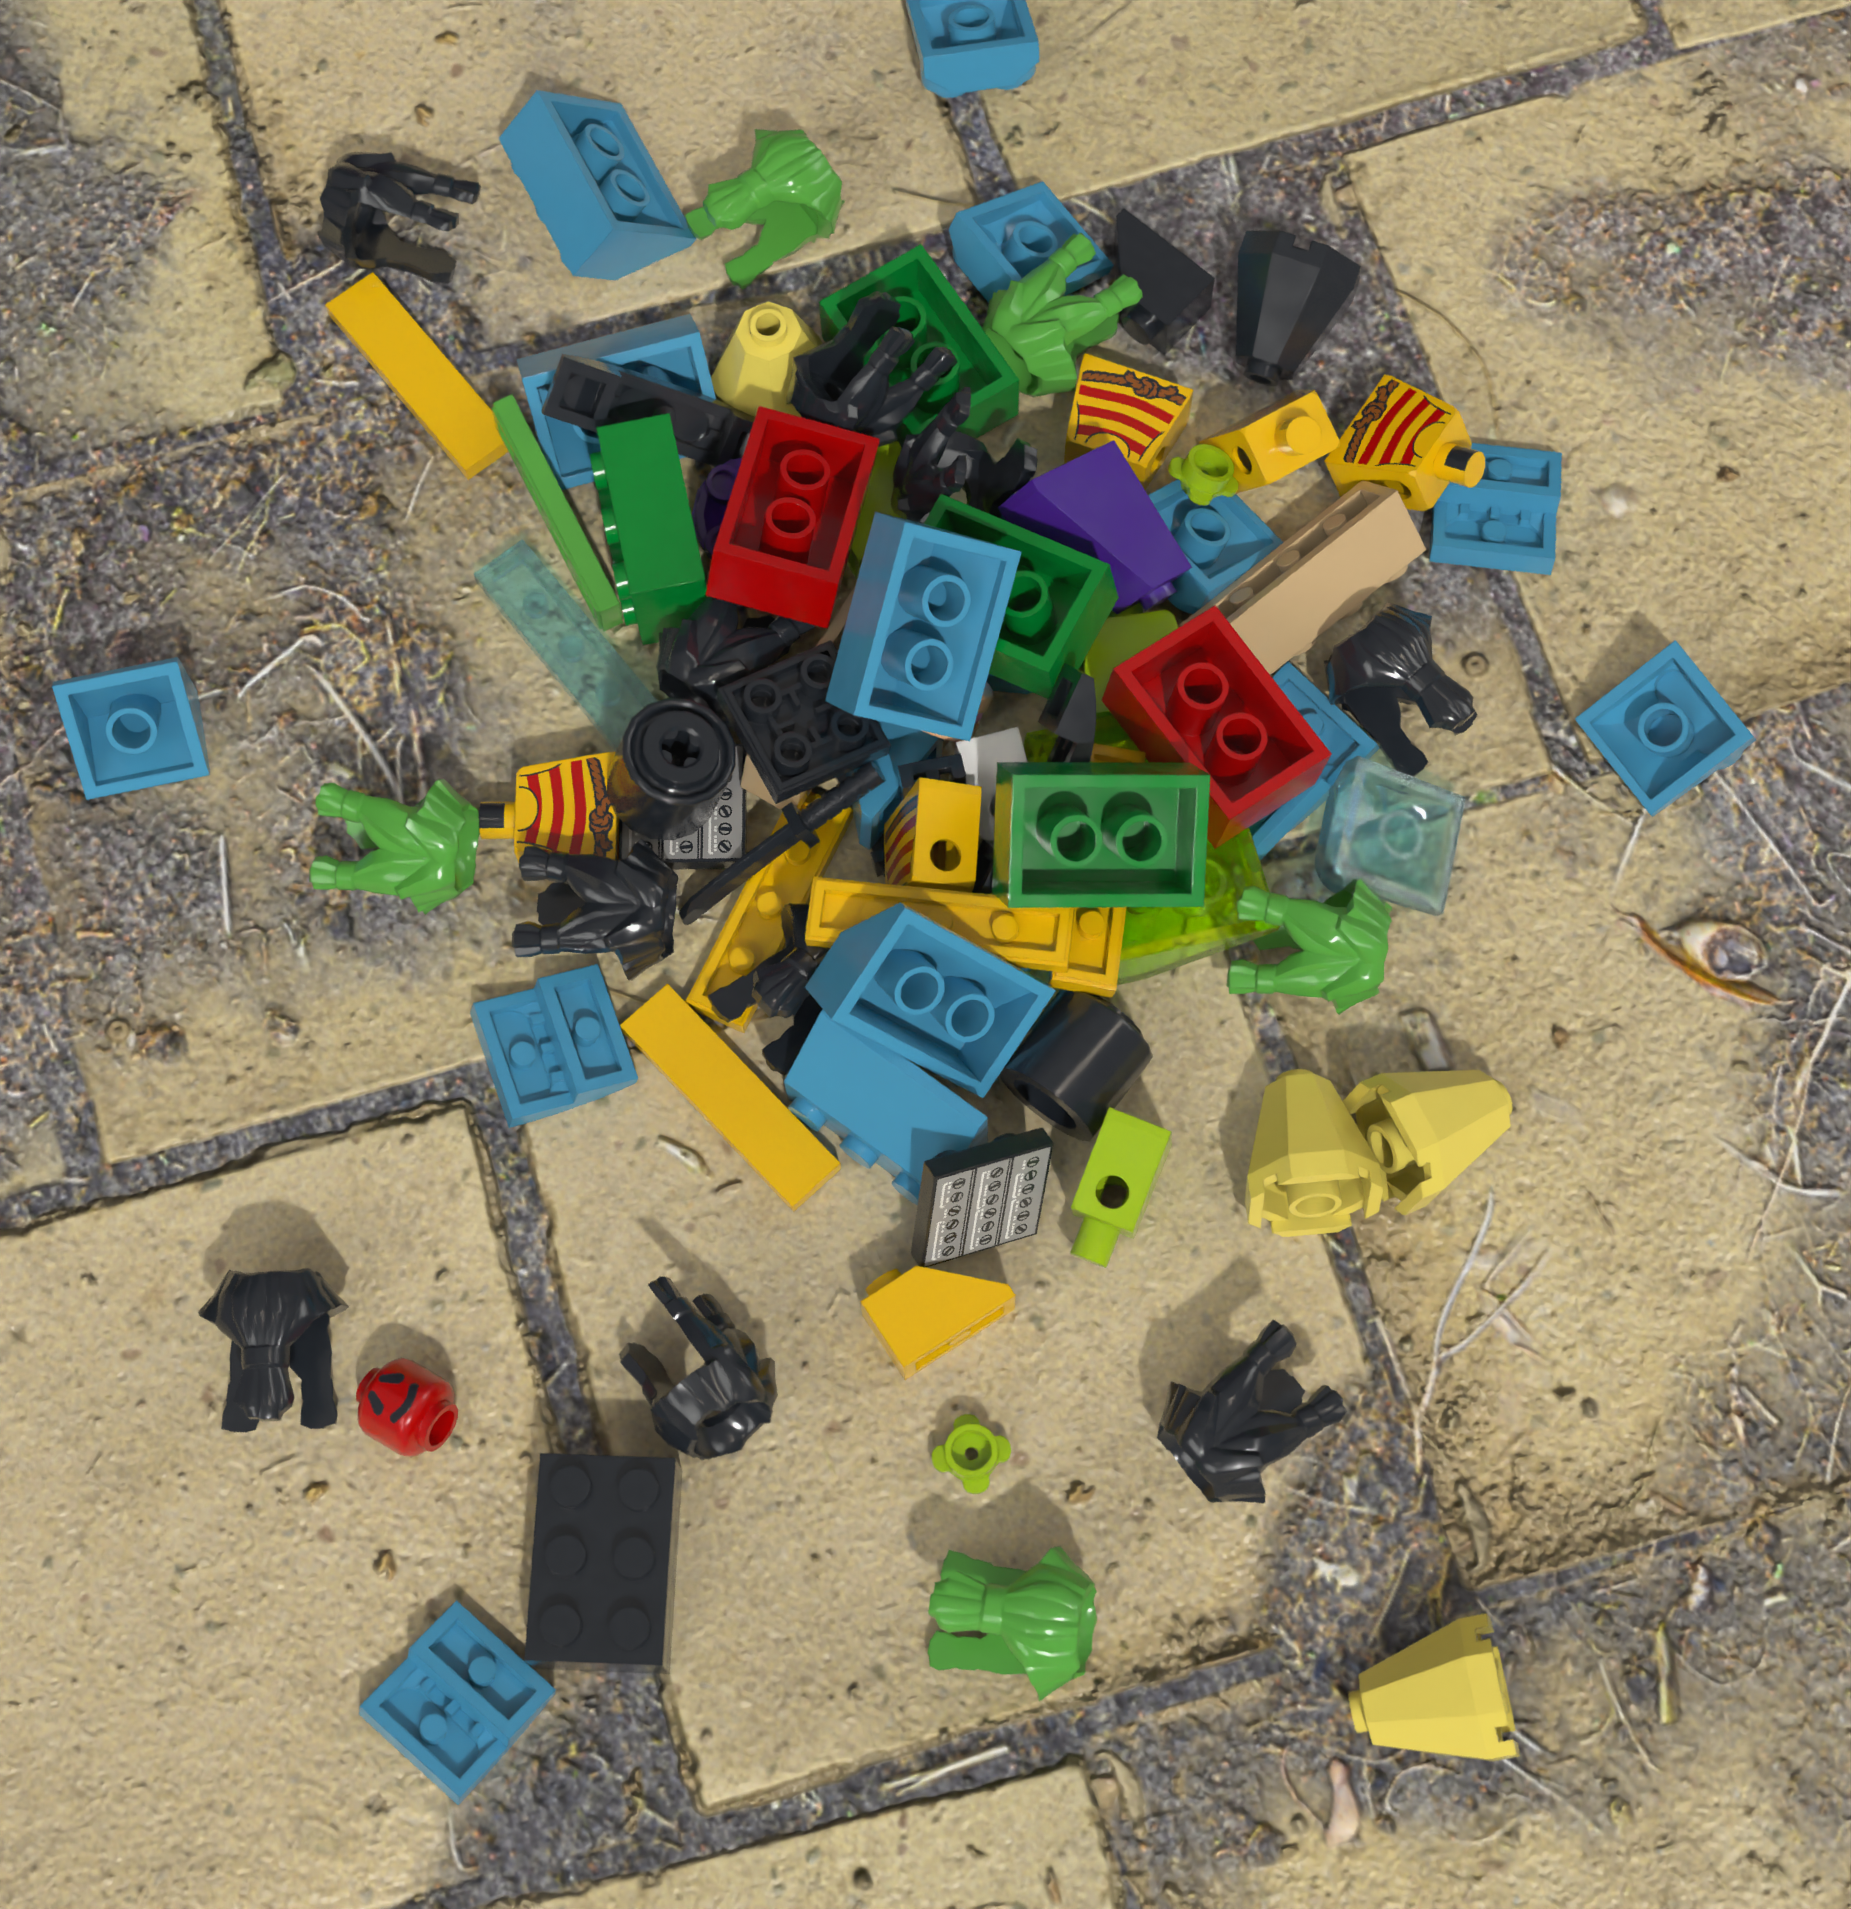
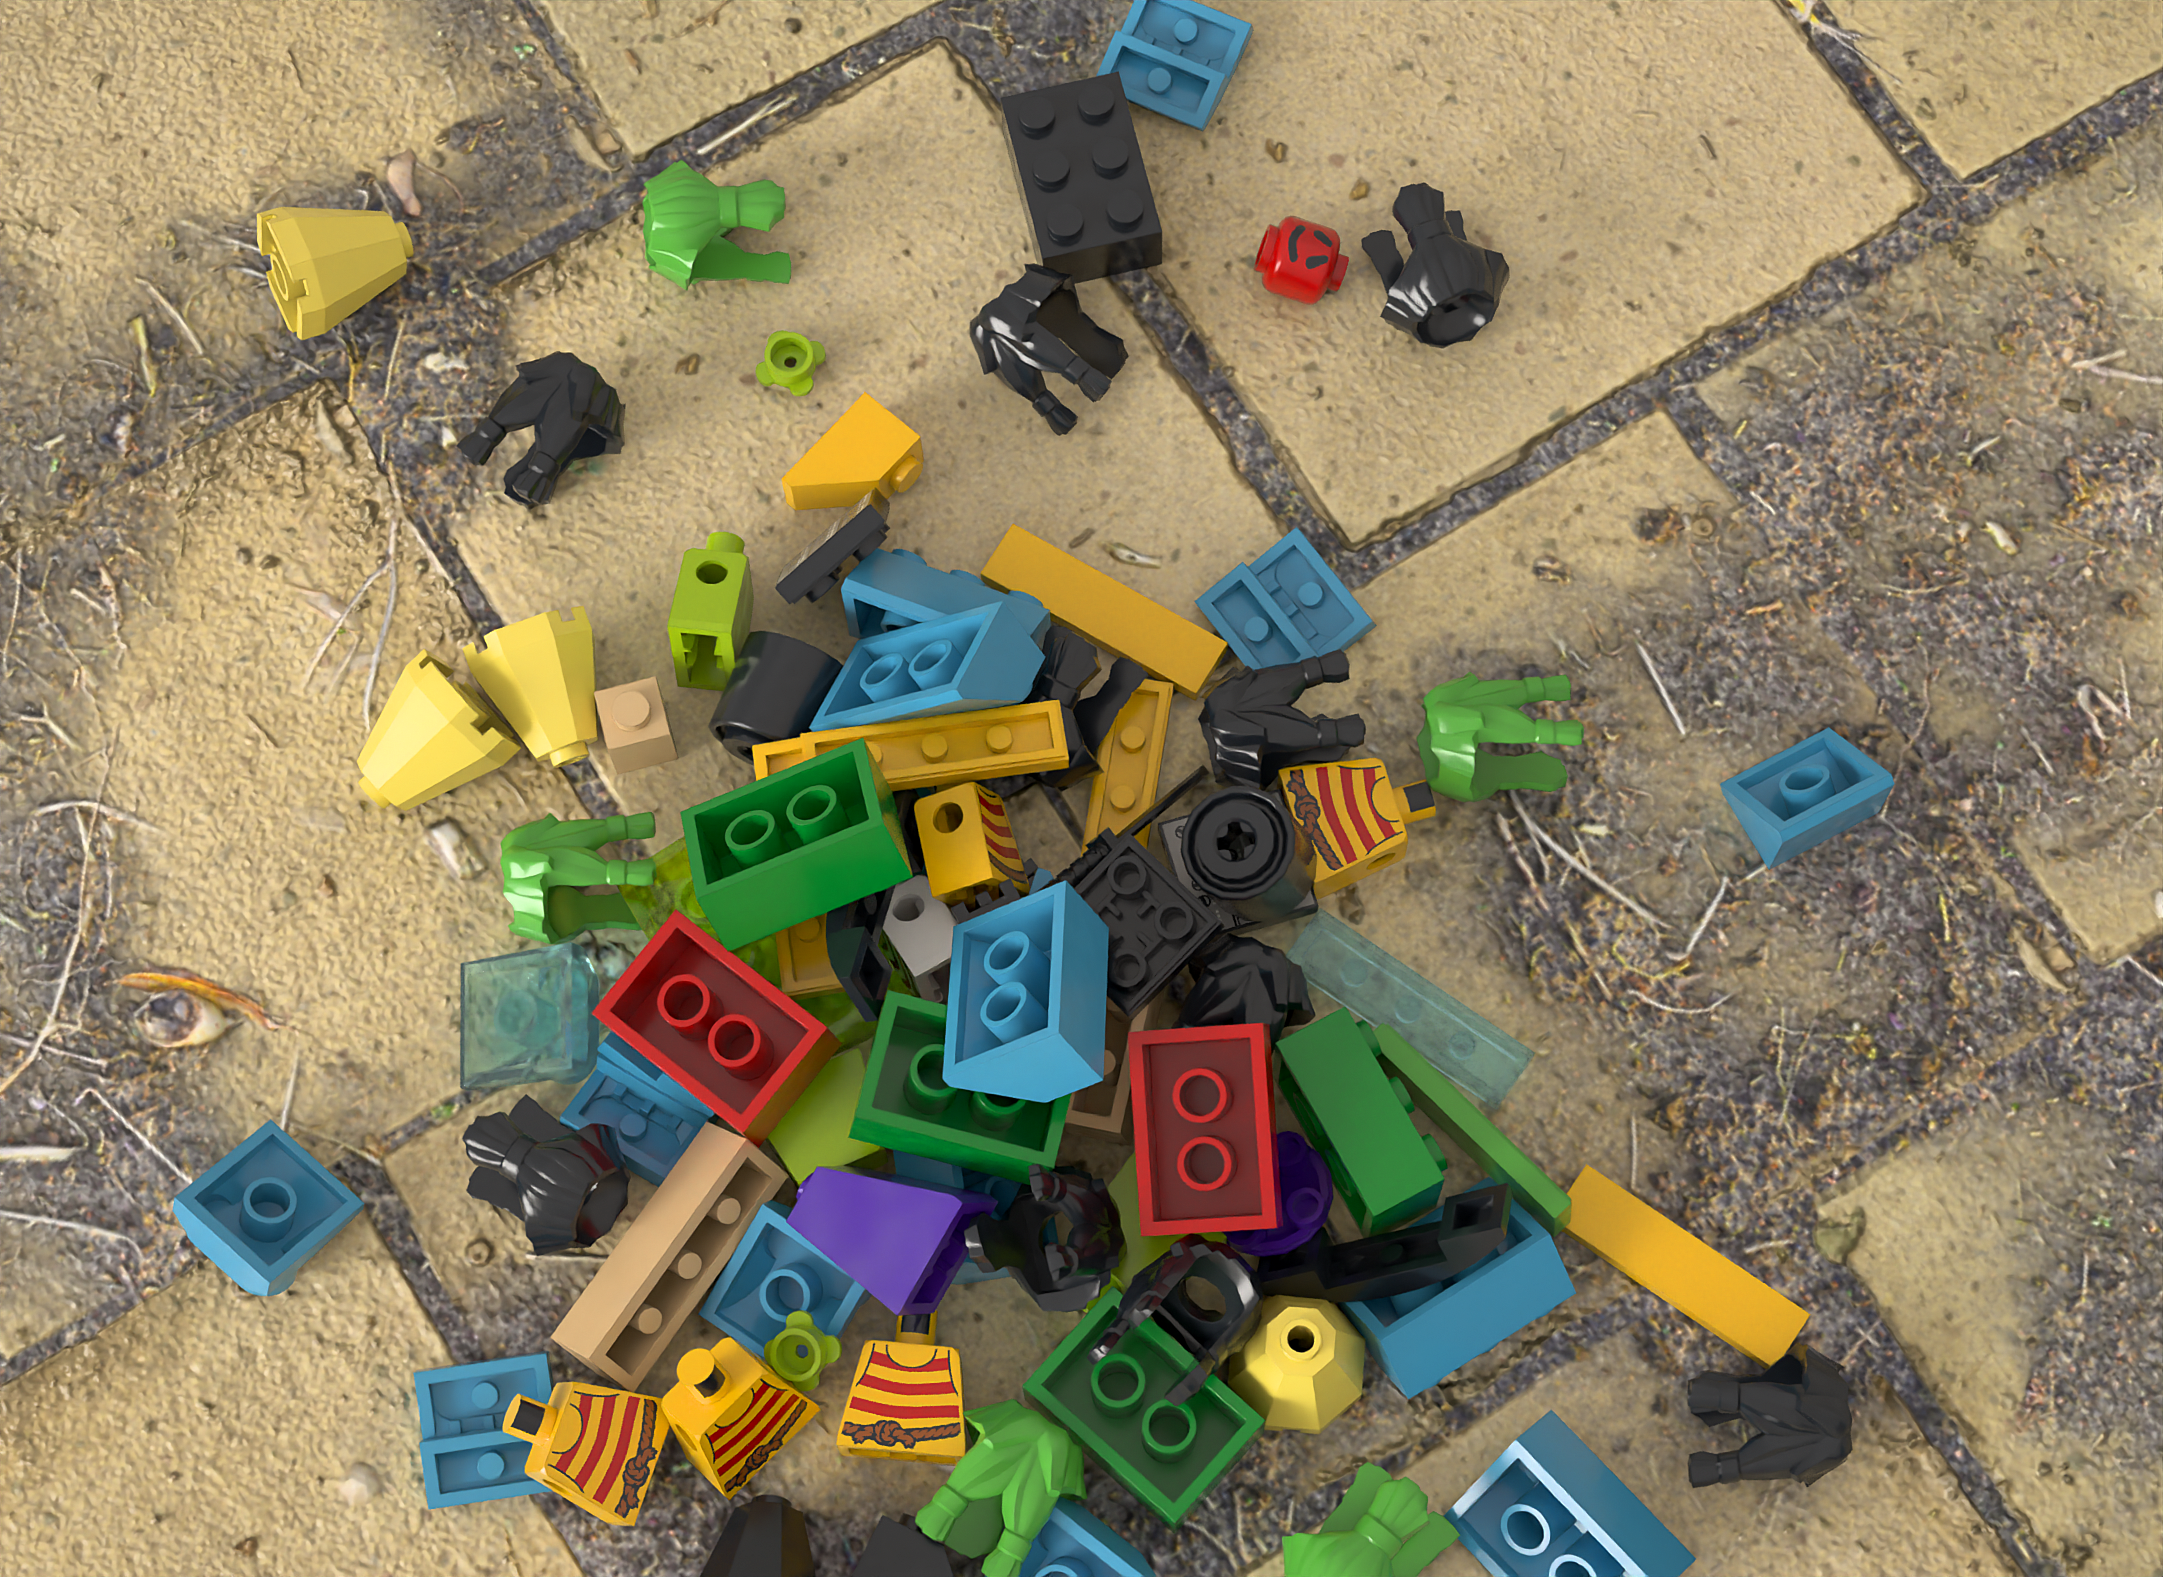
camera: 165 degrees right, 0 degrees up
none -> tan brick [594,676,679,775]

